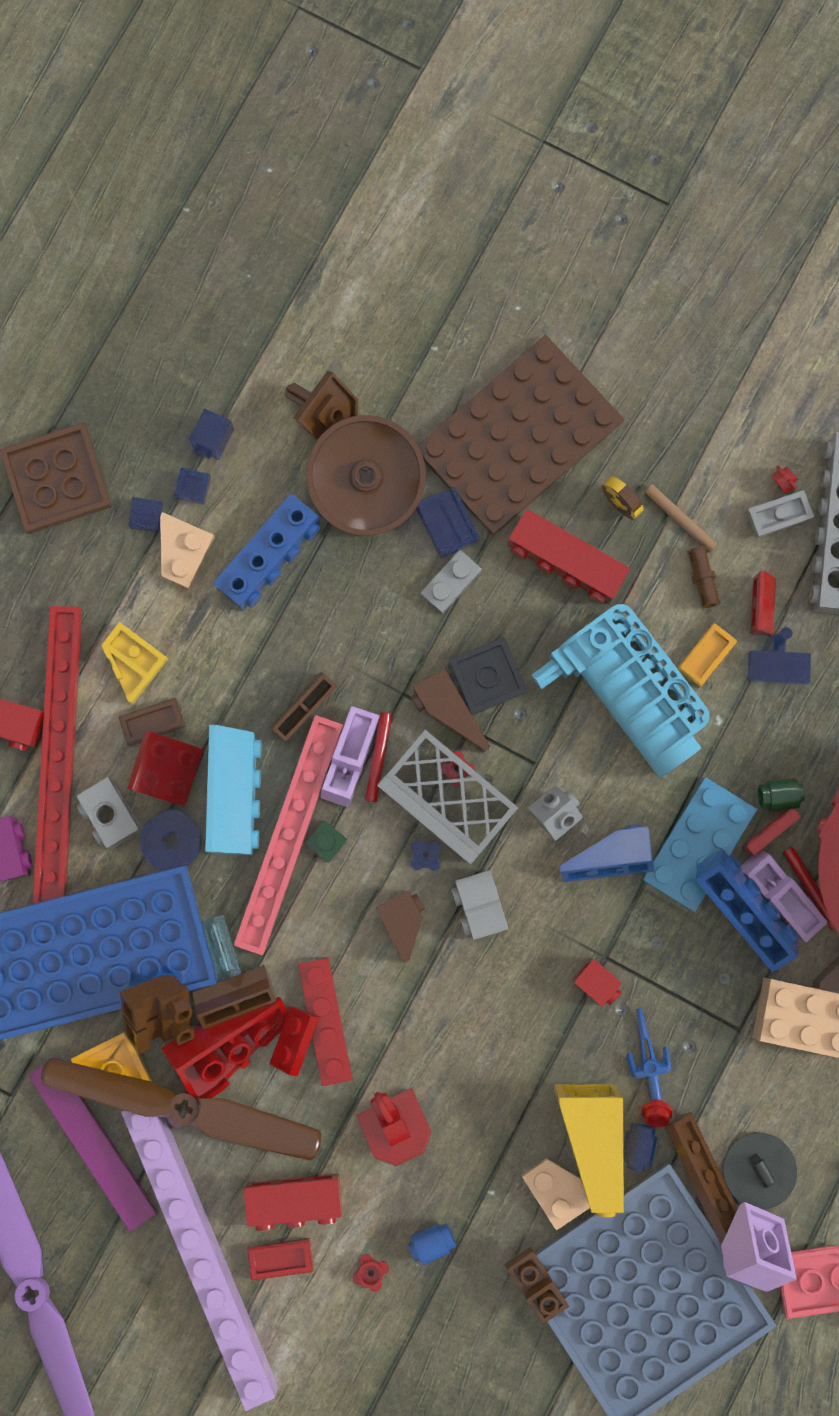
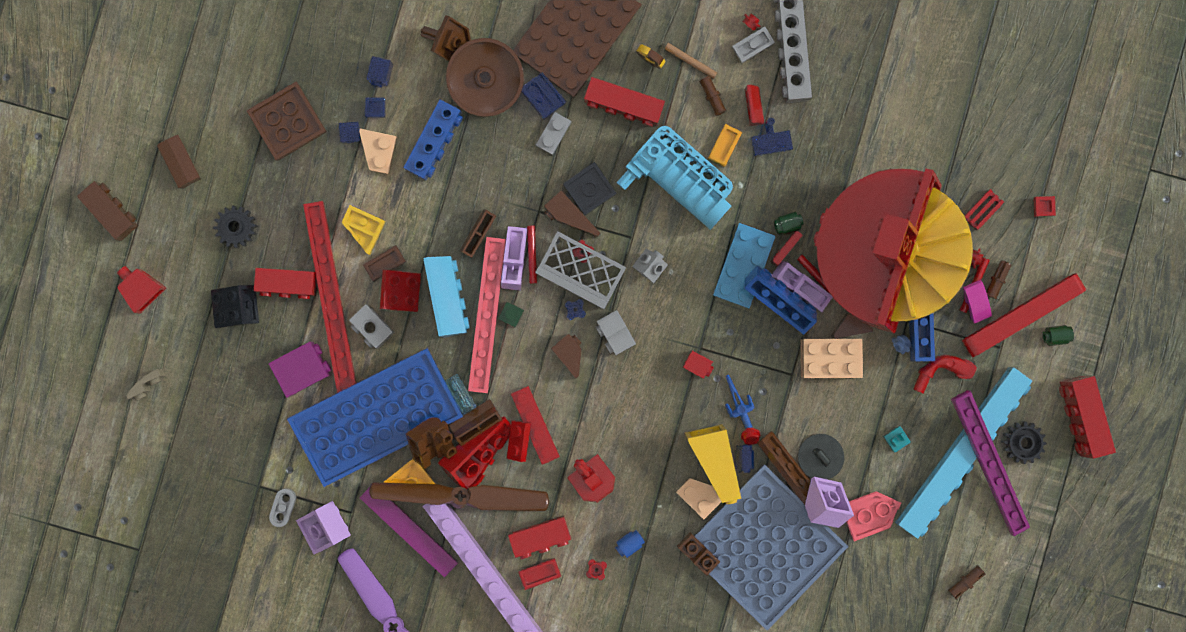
camera: 15 degrees left, 5 degrees up
clear blue plate [140,810,202,870] -> none
slope [560,825,655,882] -> none

